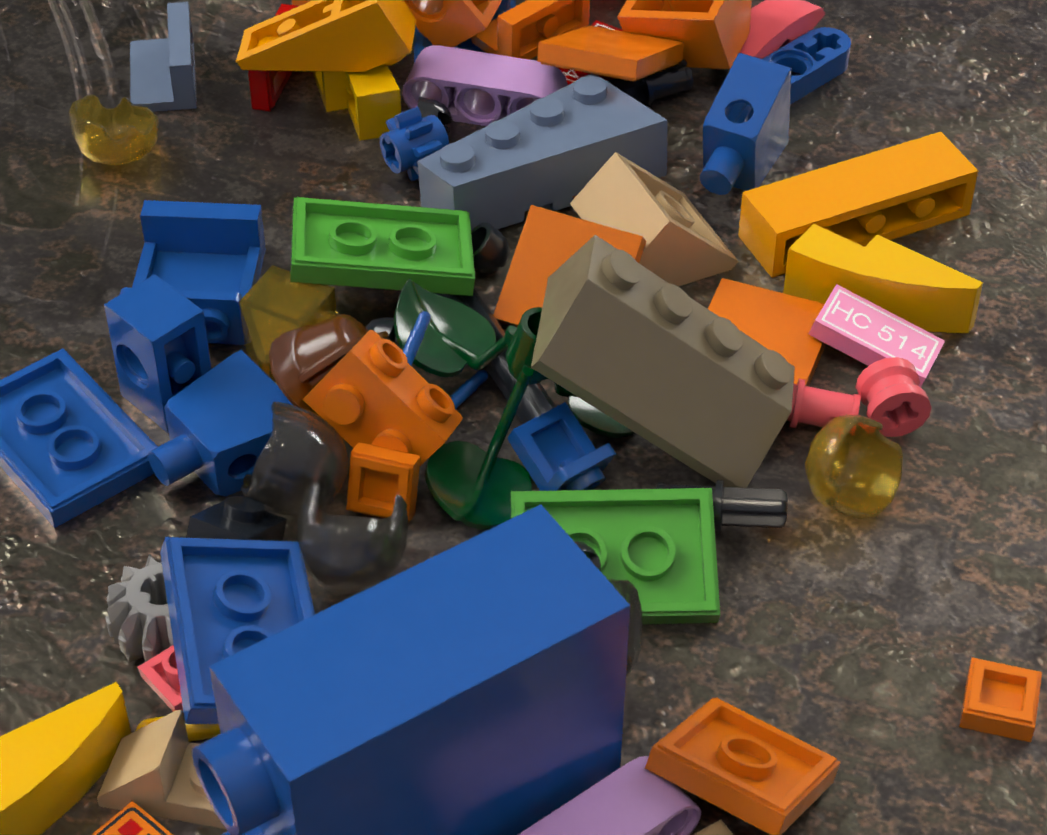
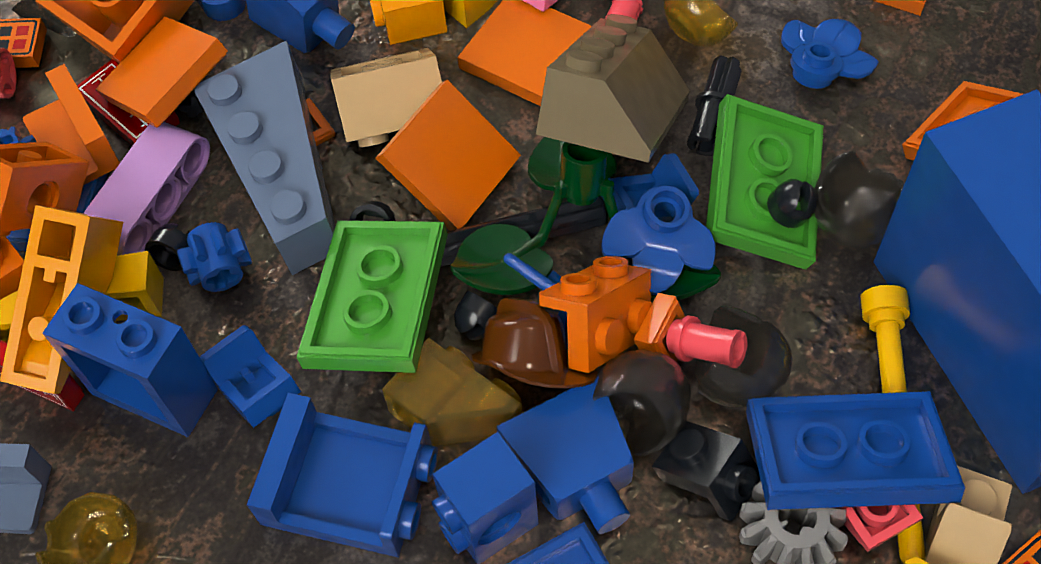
camera: 75 degrees left, 15 degrees up
none -> blue window [42,283,218,437]
none -> blue bracket [200,325,301,428]
none -> blue plate [601,186,715,295]
none -> coral pin [666,315,747,368]
none -> blue plate [781,19,879,89]

